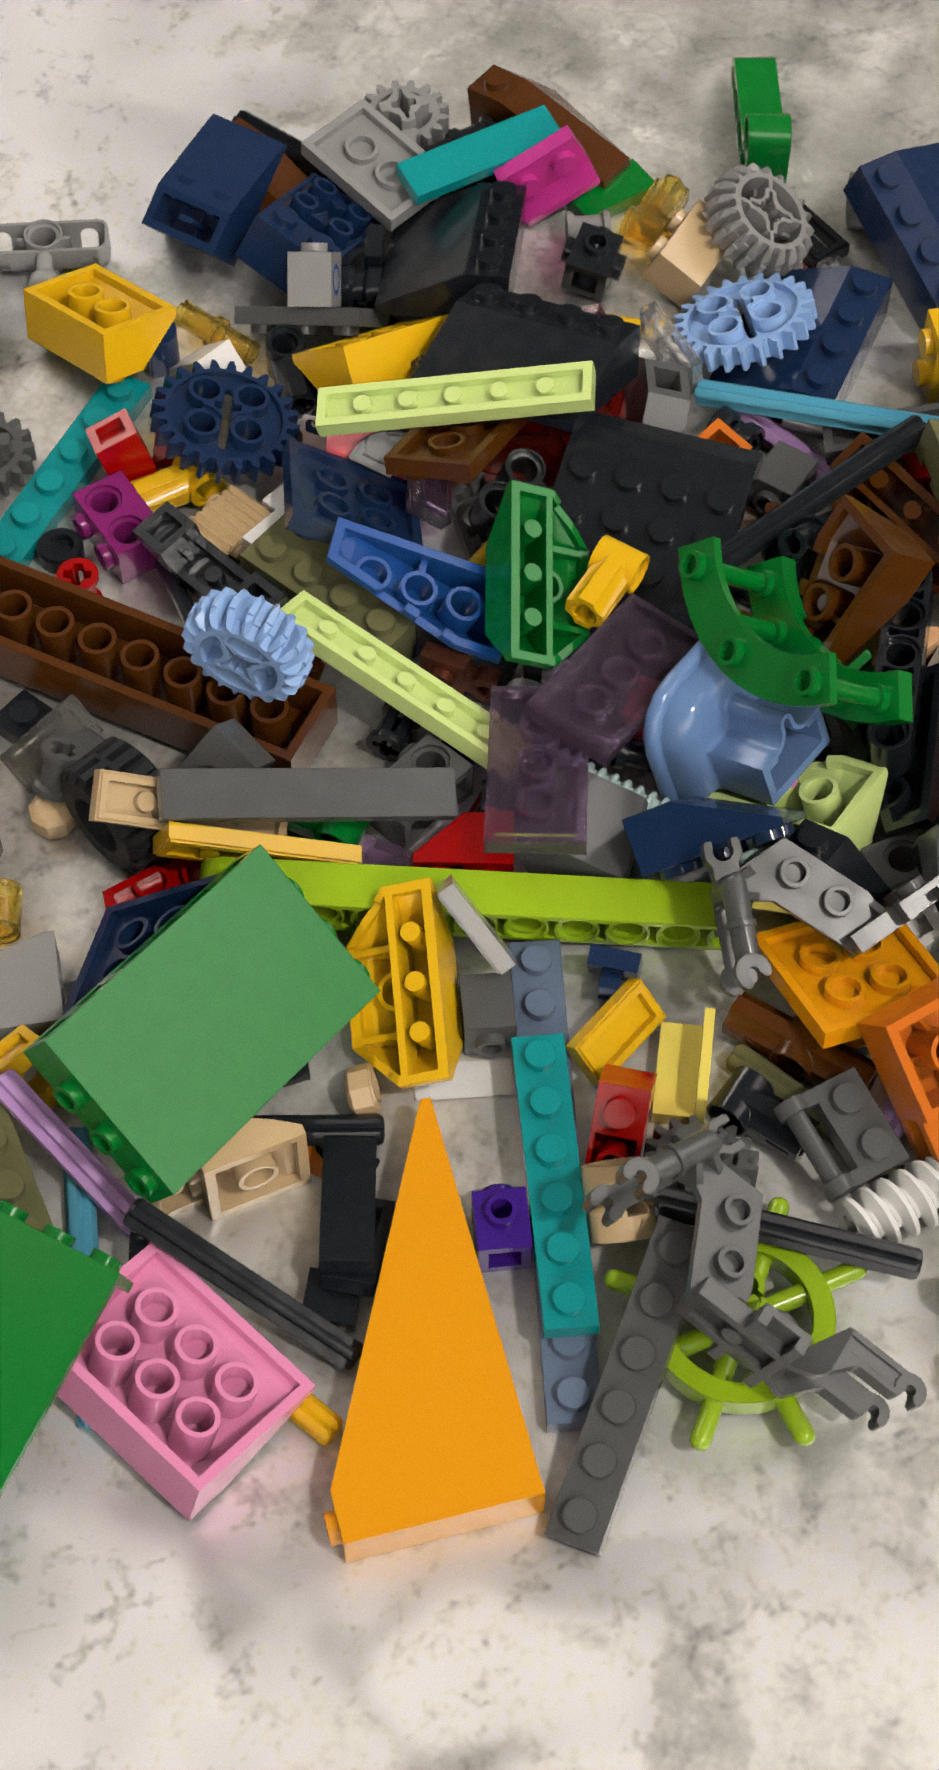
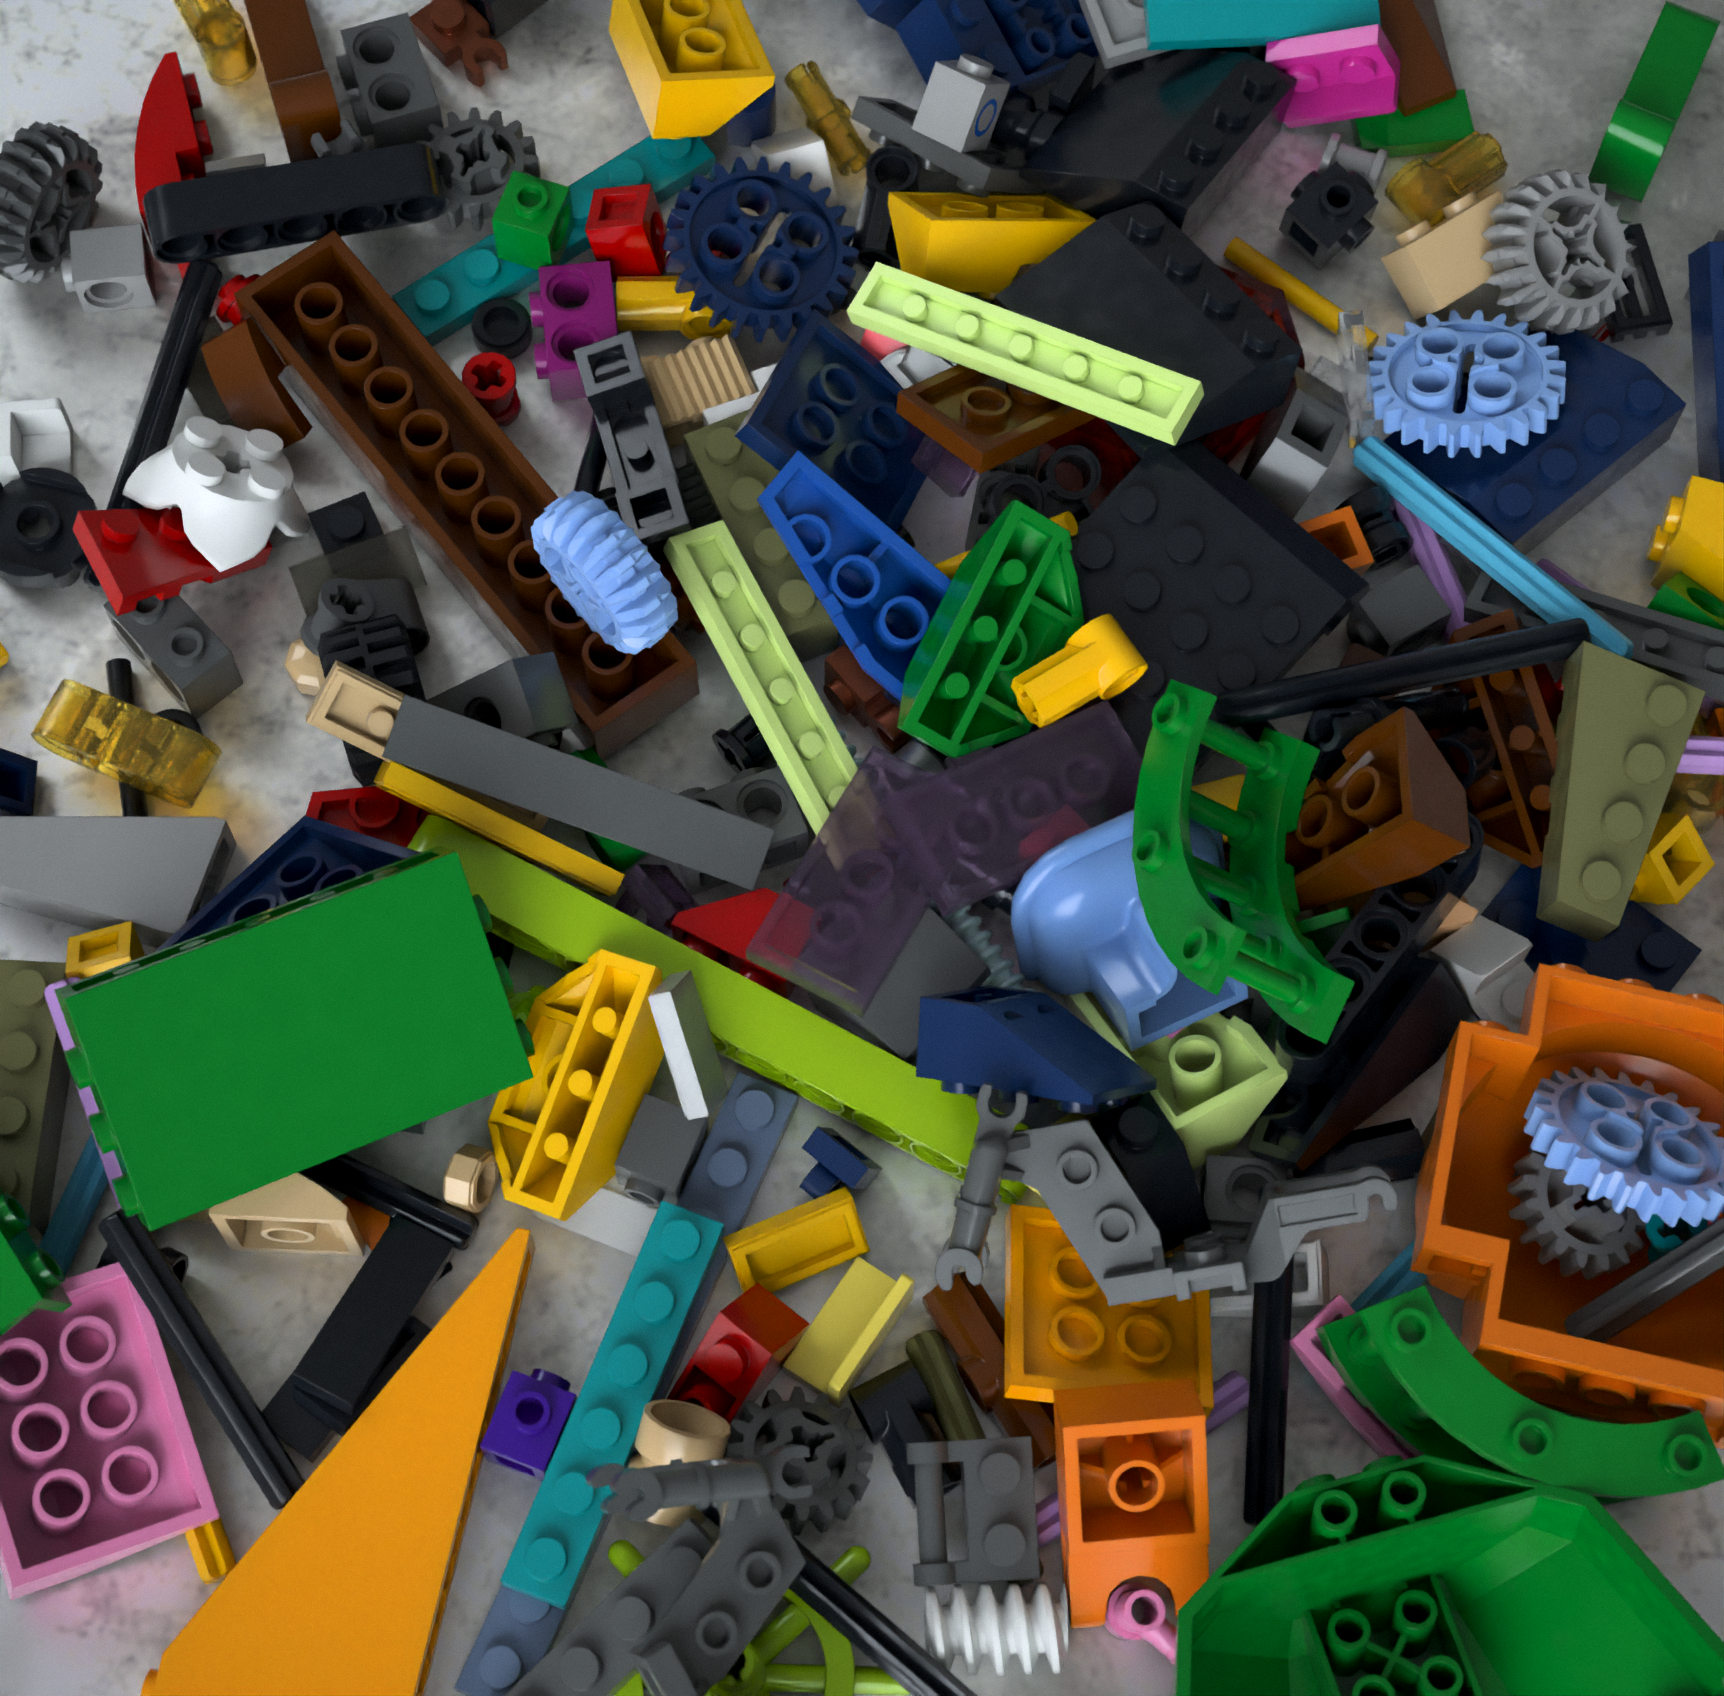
camera: 25 degrees right, 10 degrees up
none -> green brick [491,170,575,270]

